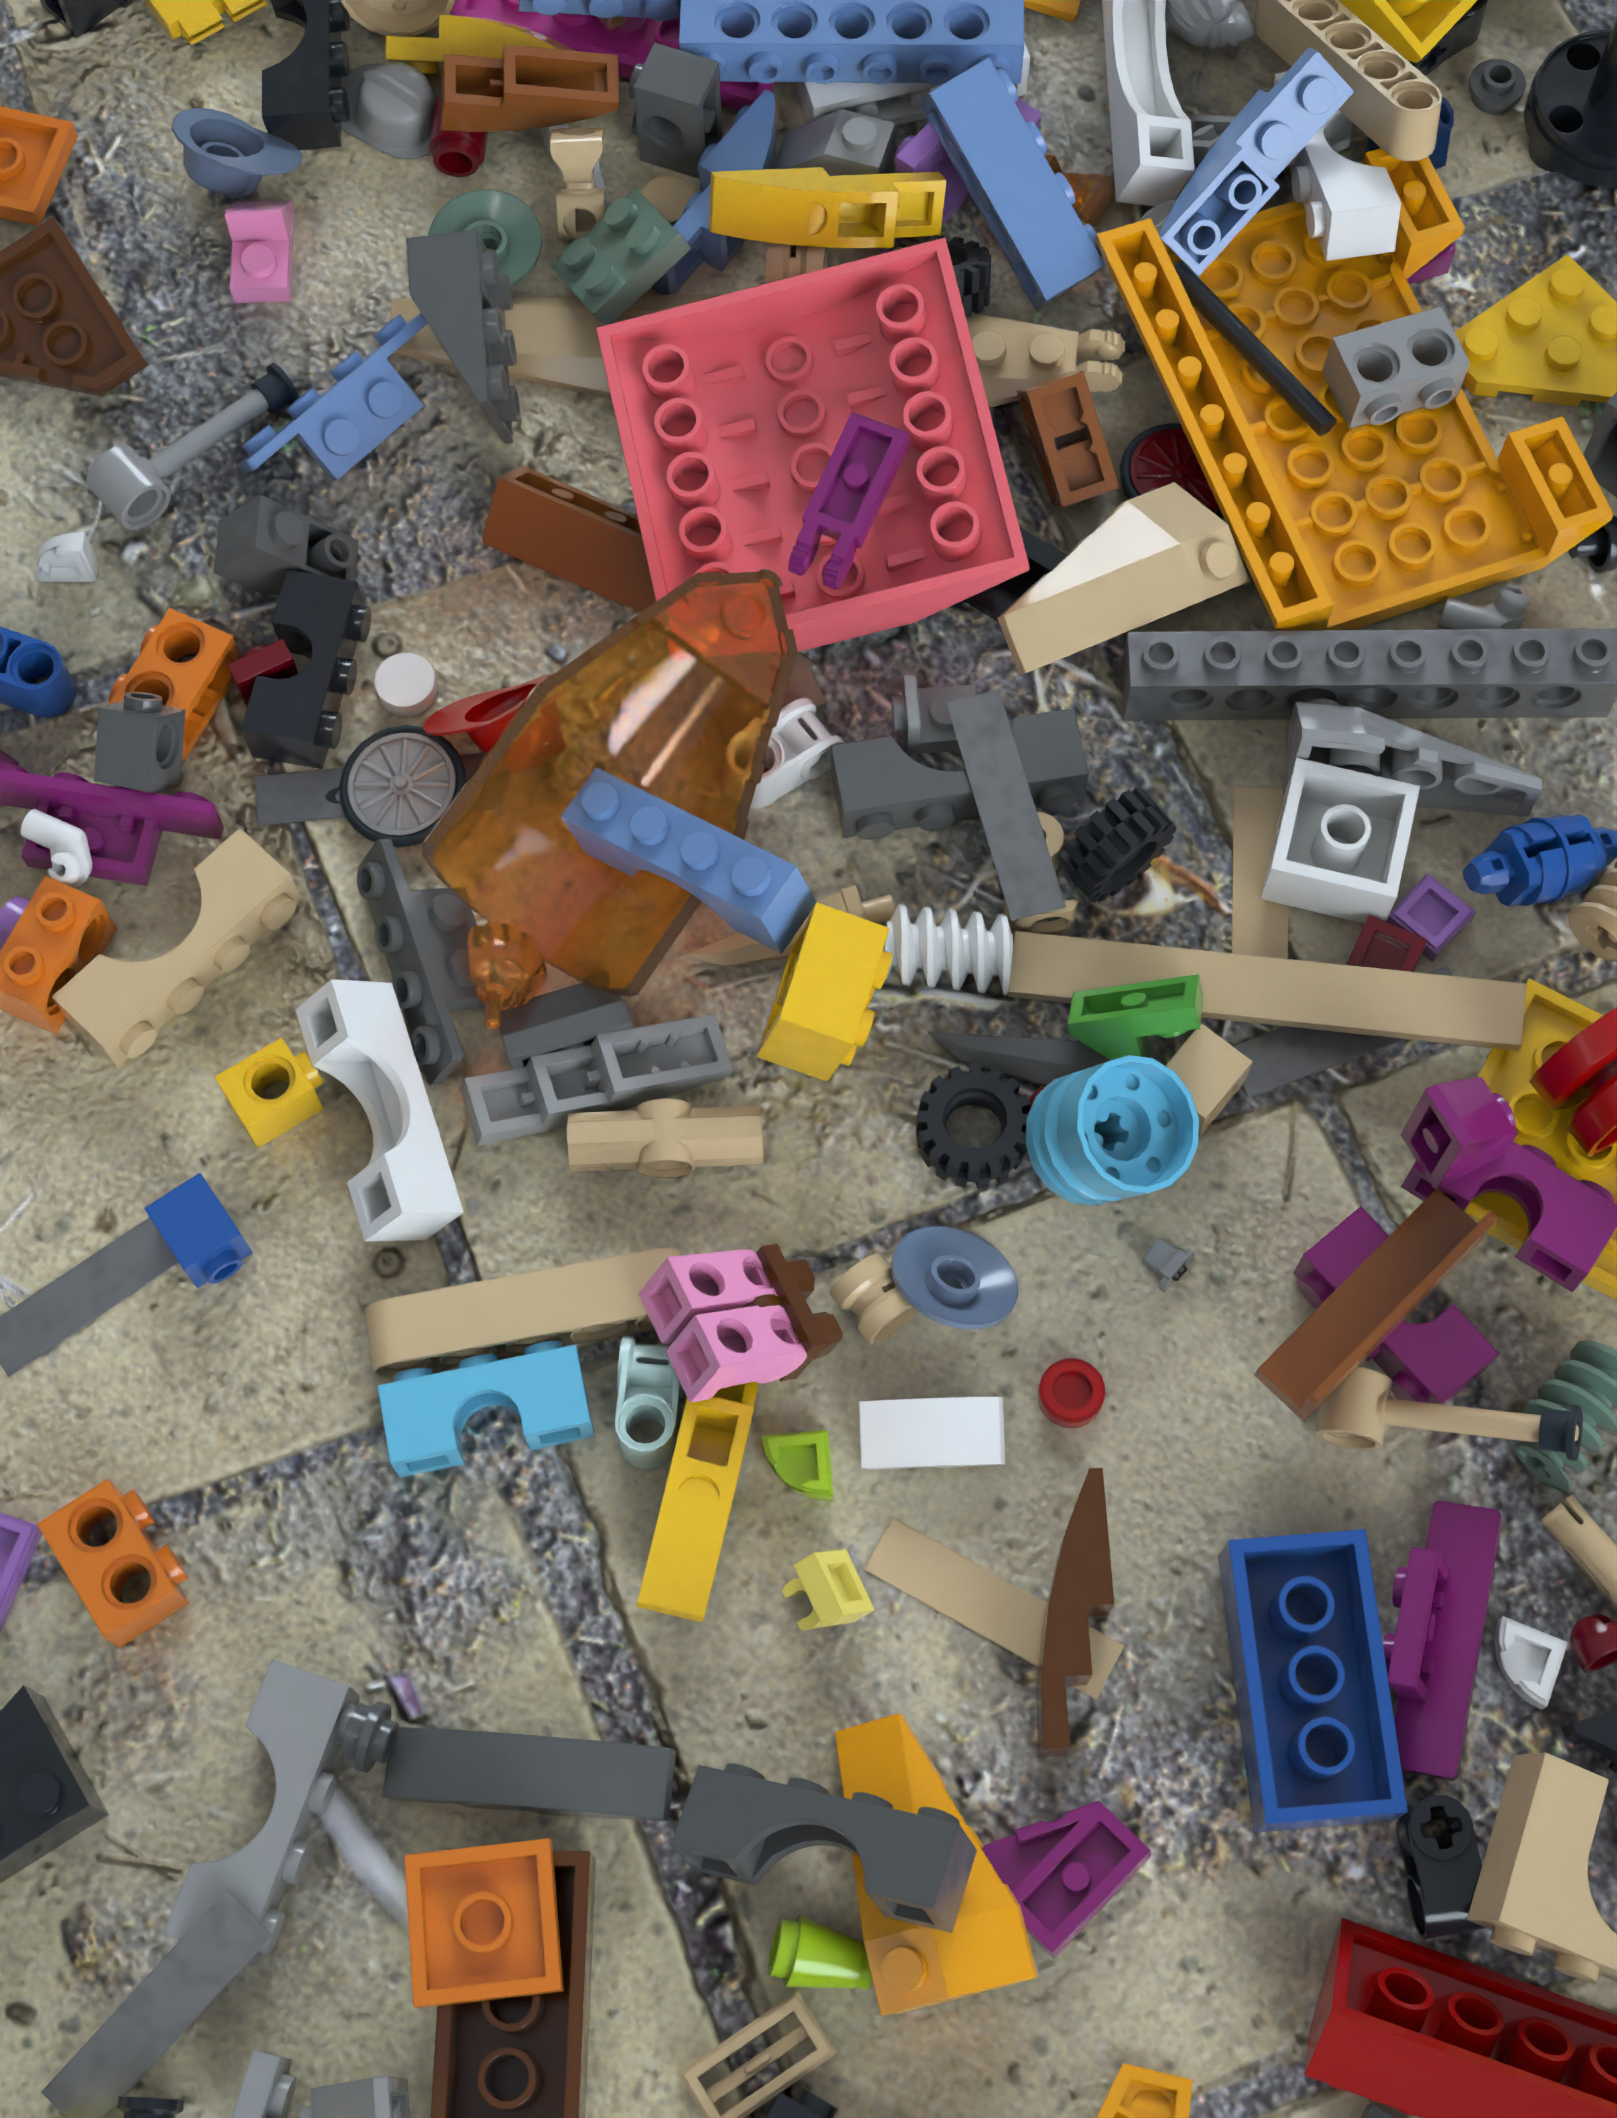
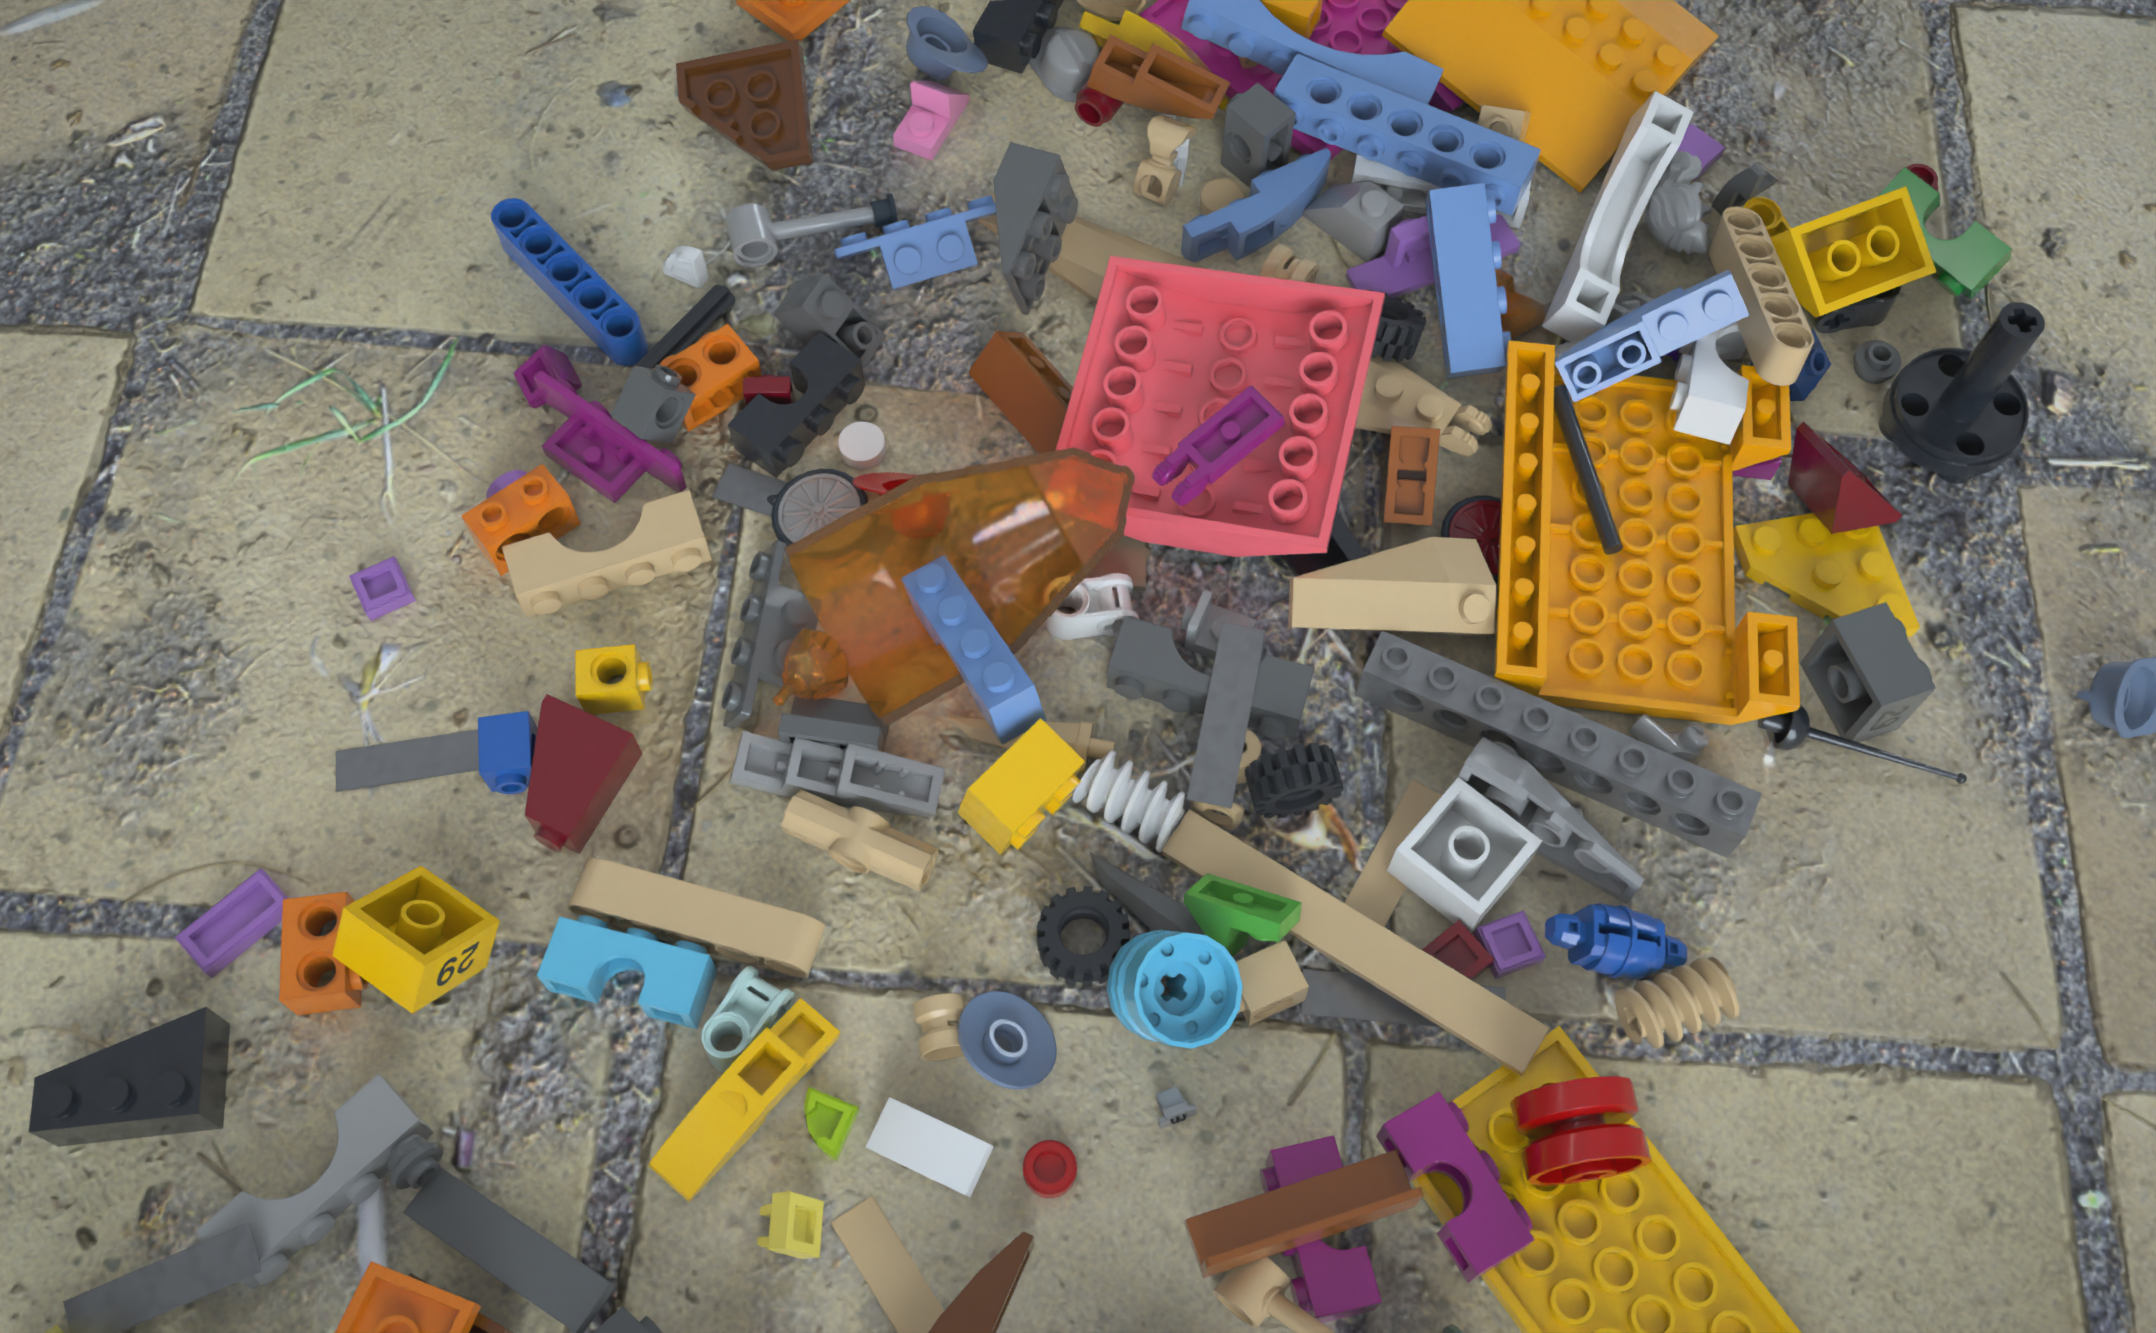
camera: 25 degrees right, 5 degrees down
white arm [21,809,92,887] -> none
white arch [295,979,464,1241] -> none
sand green dish [428,190,542,287] -> none
sand green plate [552,188,692,326] -> none
bright pink hips [638,1244,843,1403] -> none
yellow slope [708,167,946,248] -> none
light grey brick [1322,306,1470,429] -> none
magenta slope [1400,1077,1518,1190] -> none
none -> yellow brick [332,865,500,1014]
none -> dark red slope [525,694,643,854]
none -> black axle [632,285,736,369]
none -> dark red slope [1788,422,1903,534]

